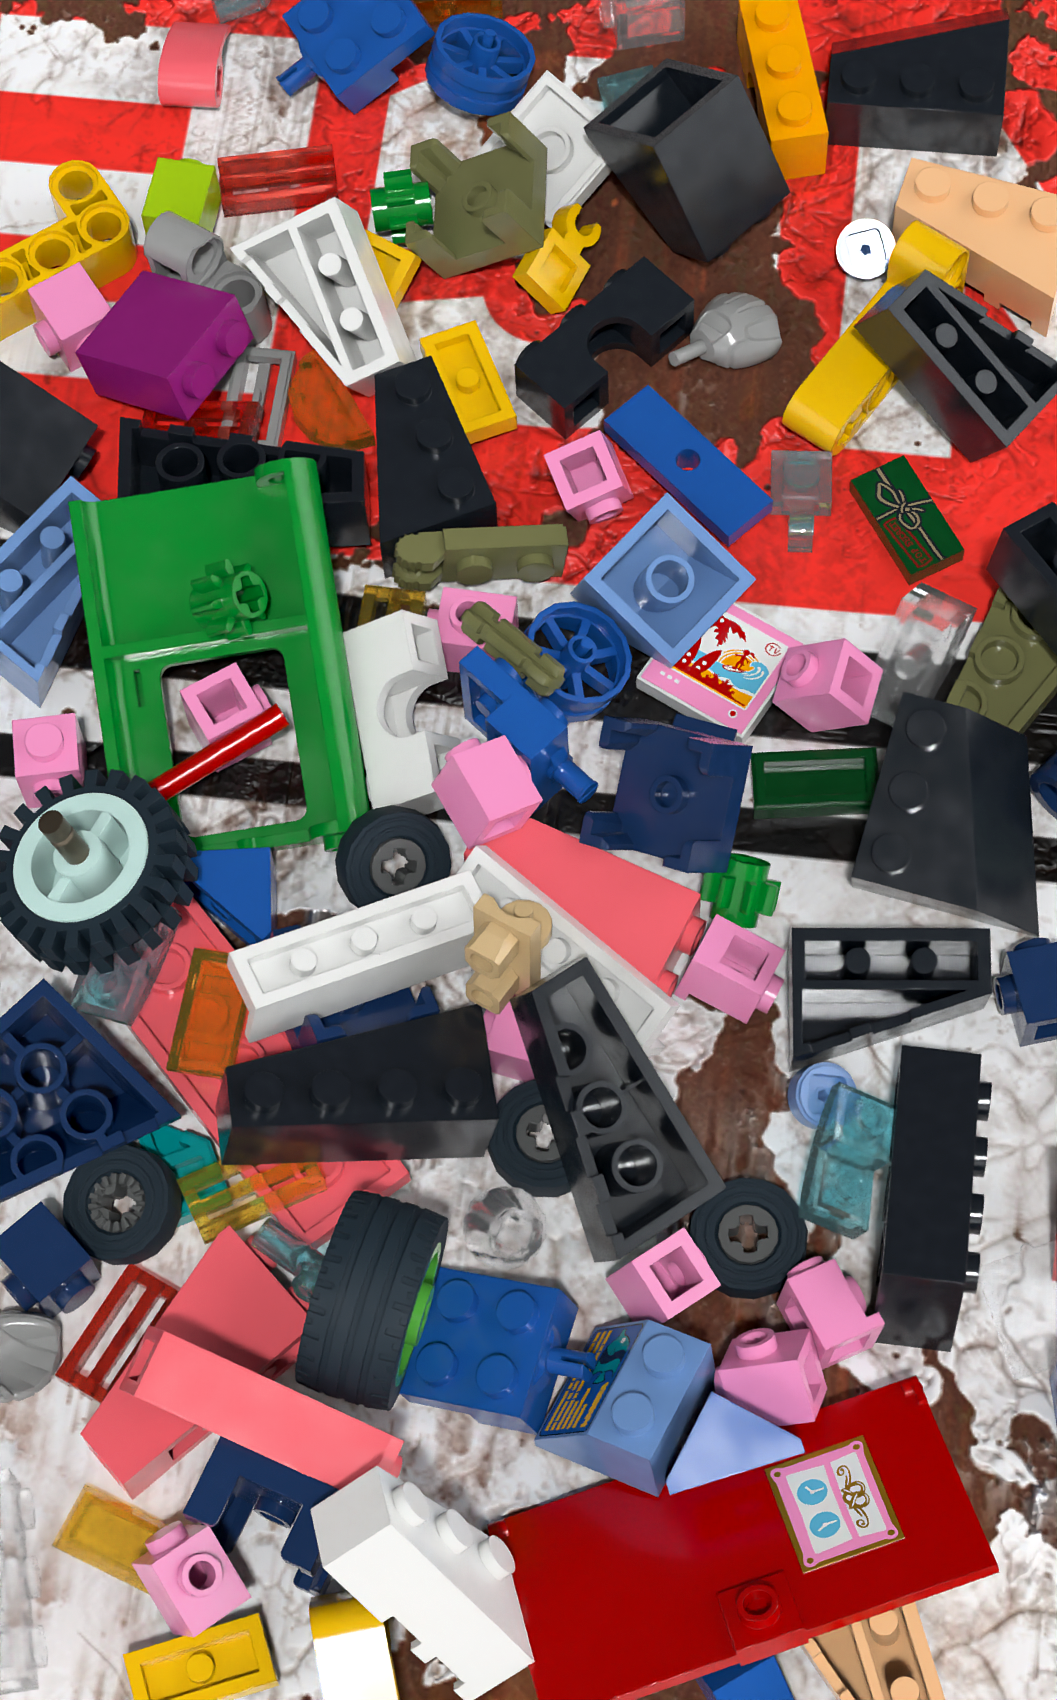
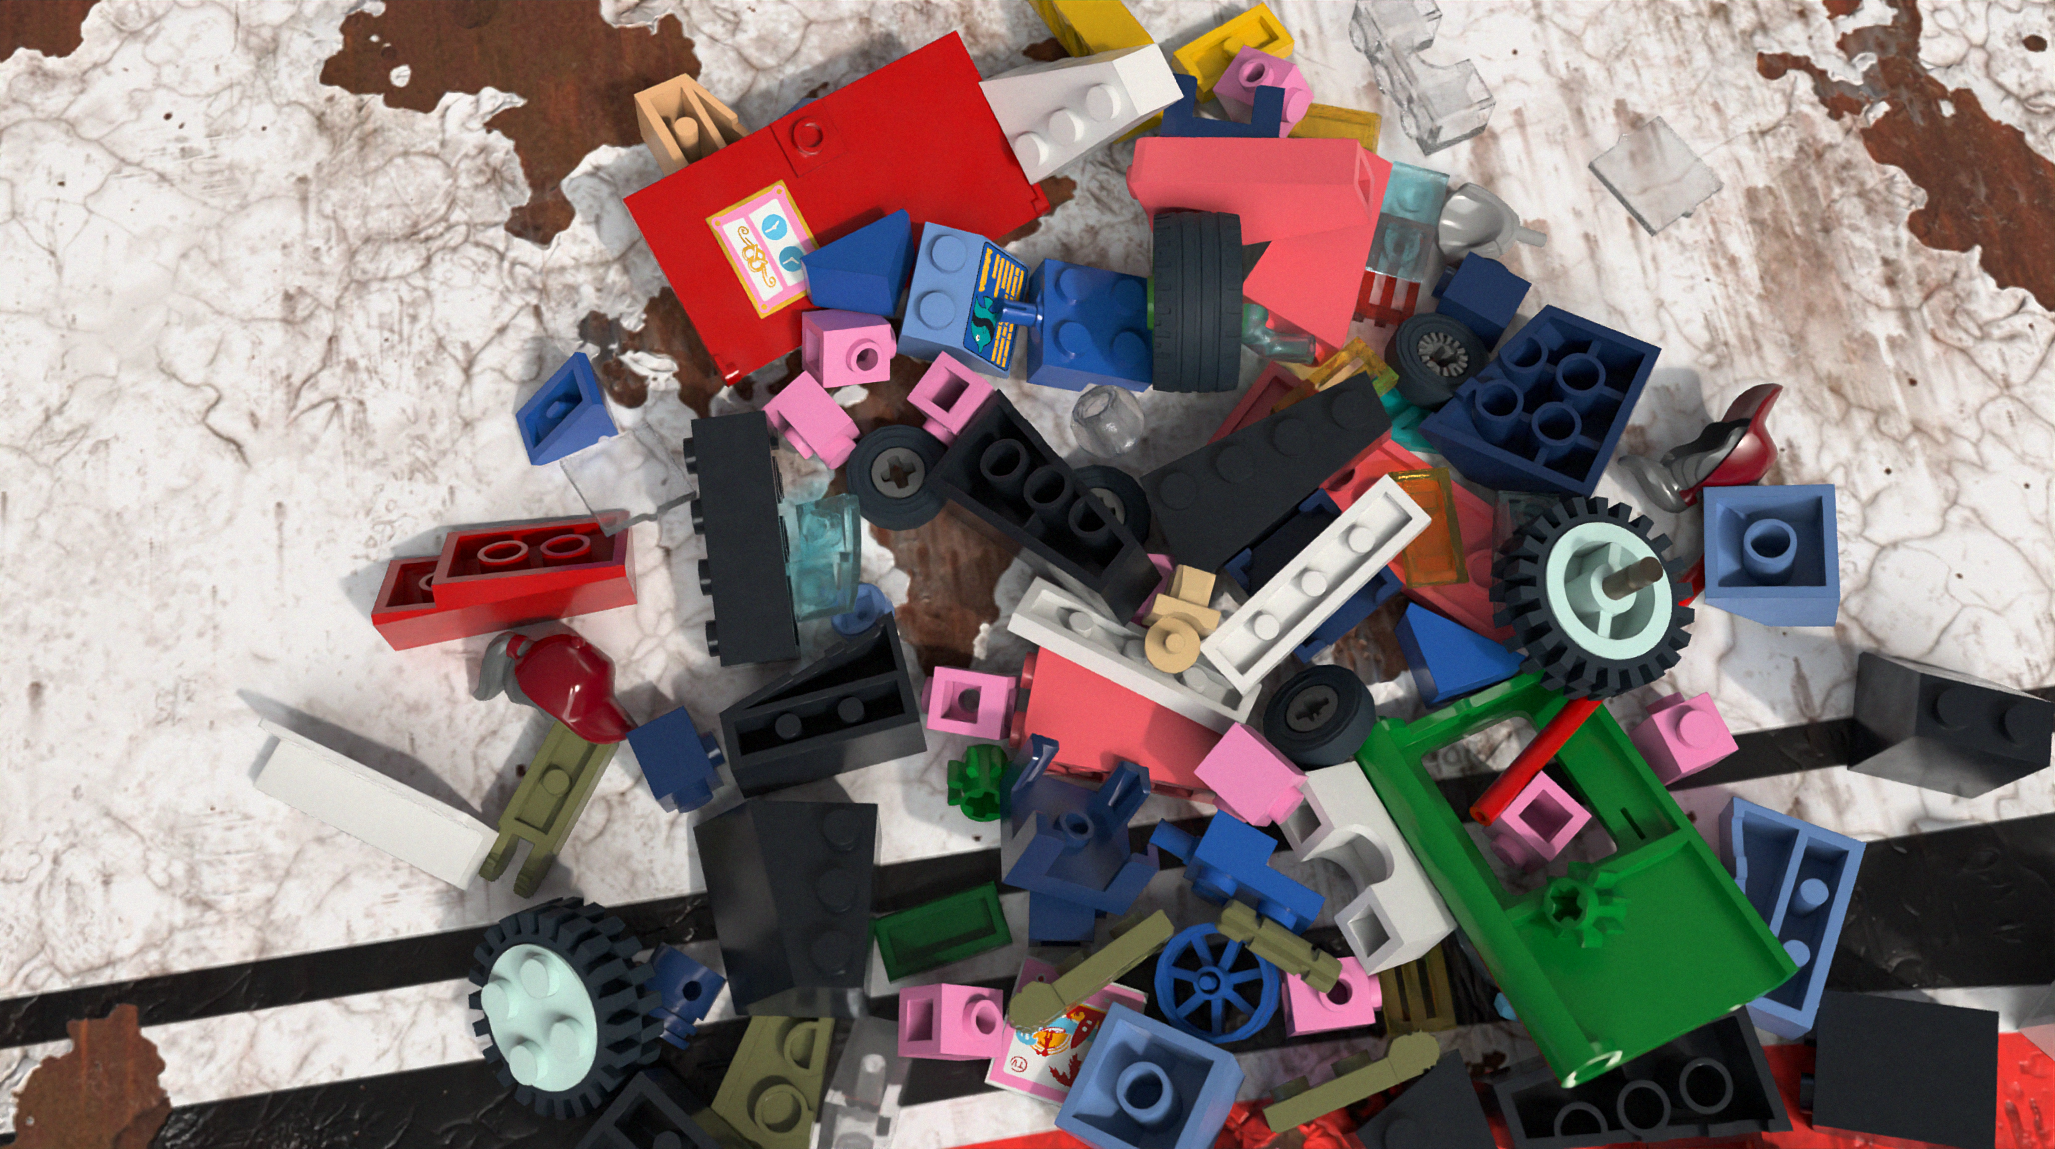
camera: 160 degrees right, 5 degrees up
none -> olive hinge [1007,909,1175,1036]
none -> clear light blue slope [1364,161,1450,284]

